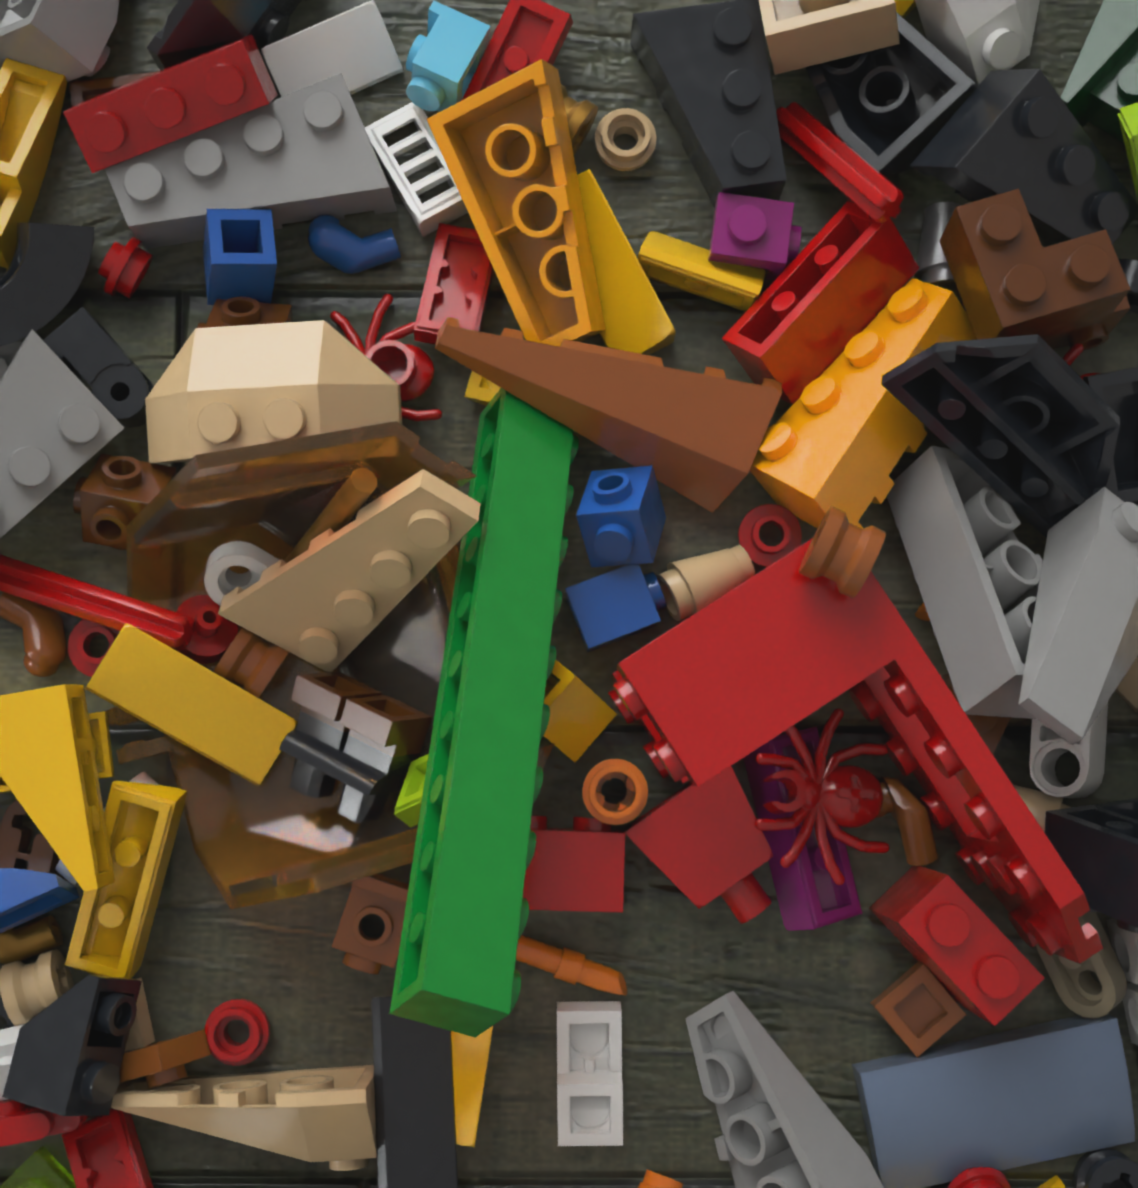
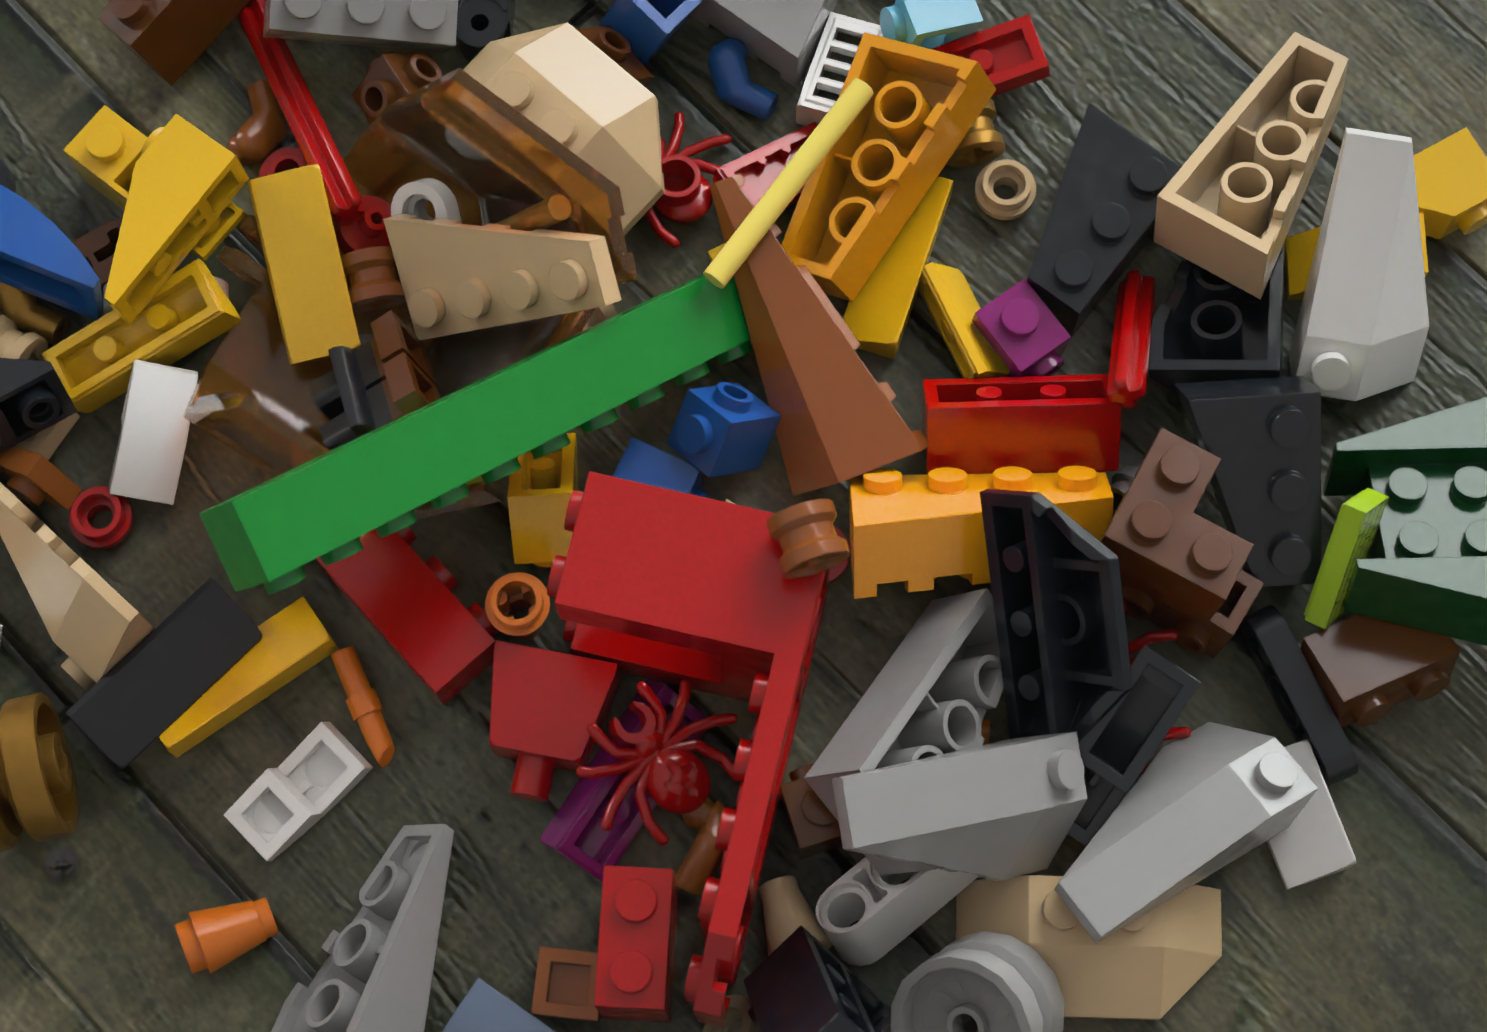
camera: 50 degrees right, 10 degrees down
none -> white slope [109,359,198,505]
none -> light yellow bar [703,78,874,289]

